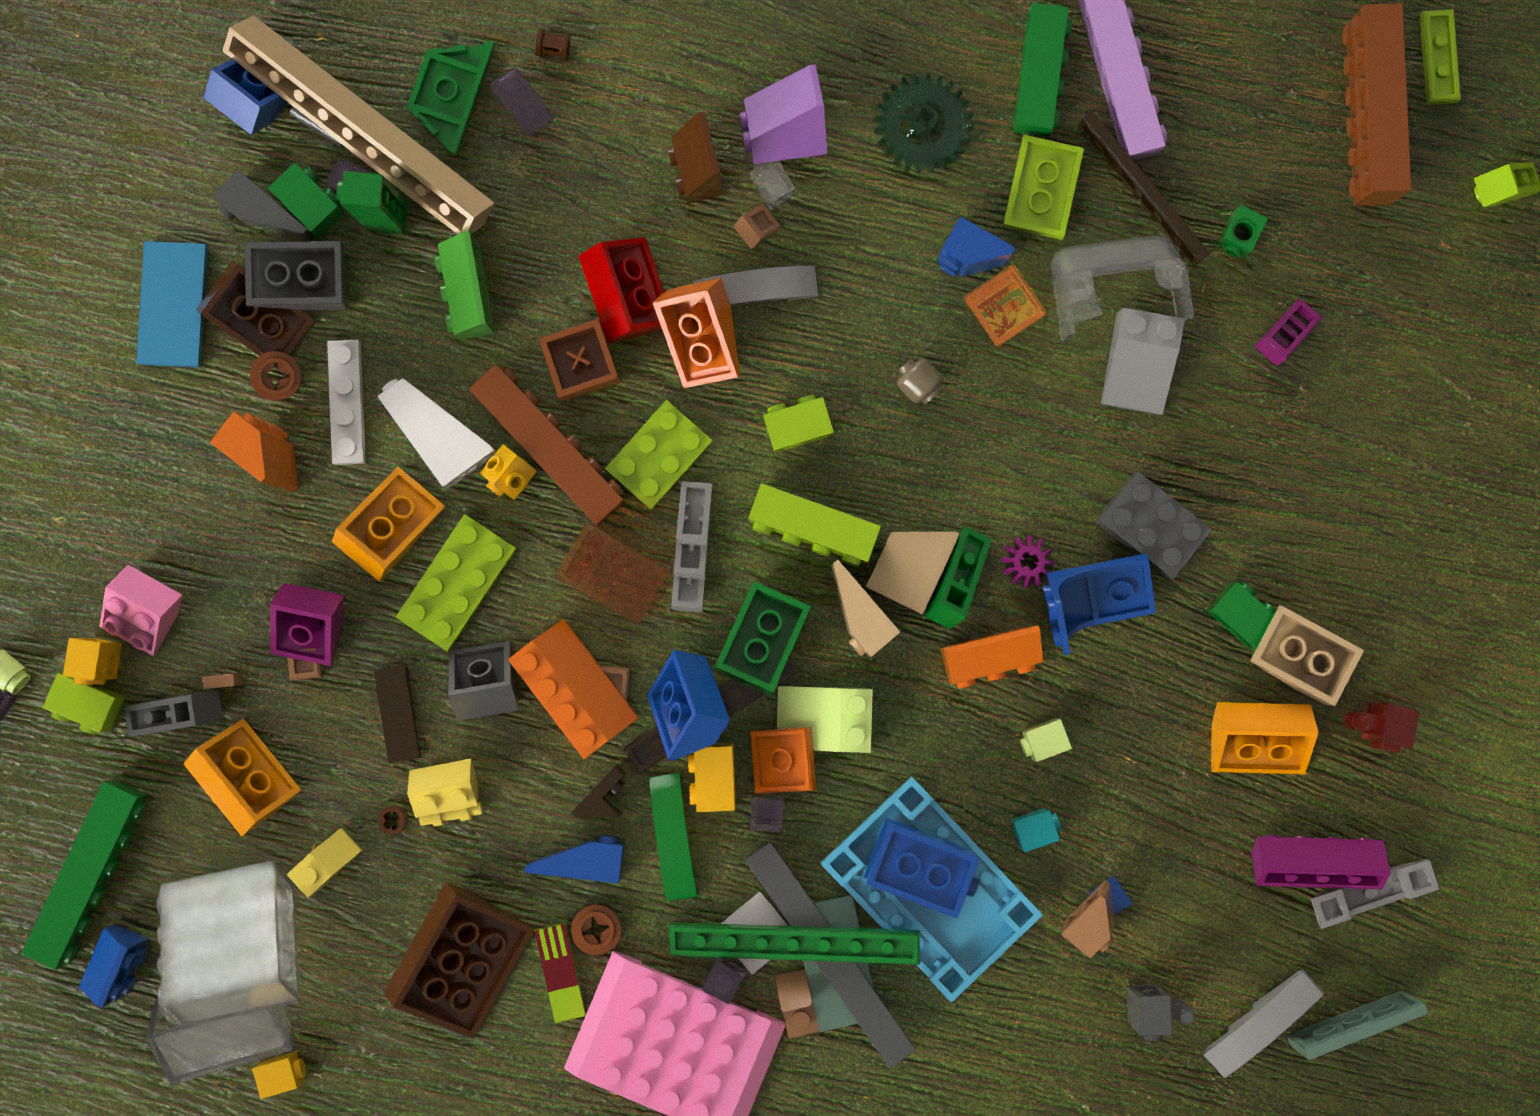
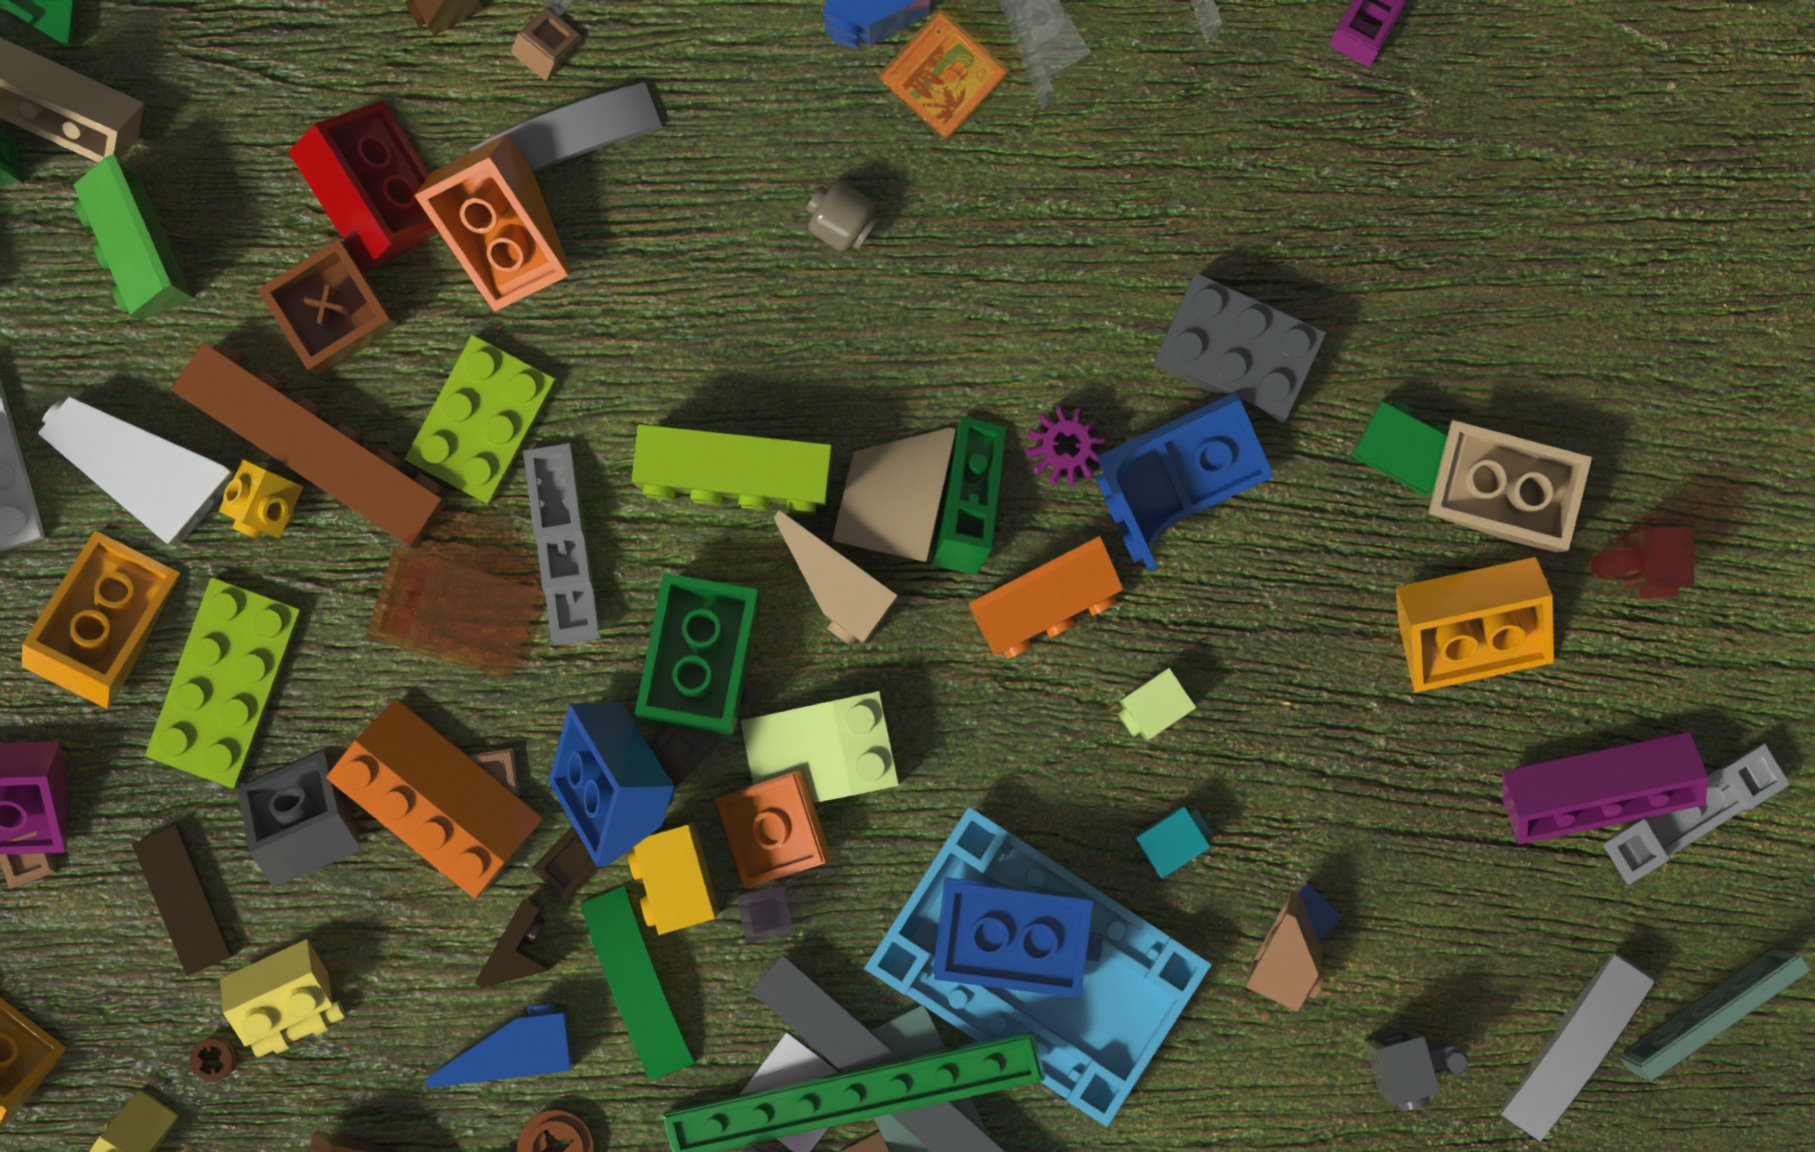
camera: 15 degrees left, 0 degrees up
lime brick [763,394,834,454] -> none
light grey slope [1101,308,1185,415] -> none

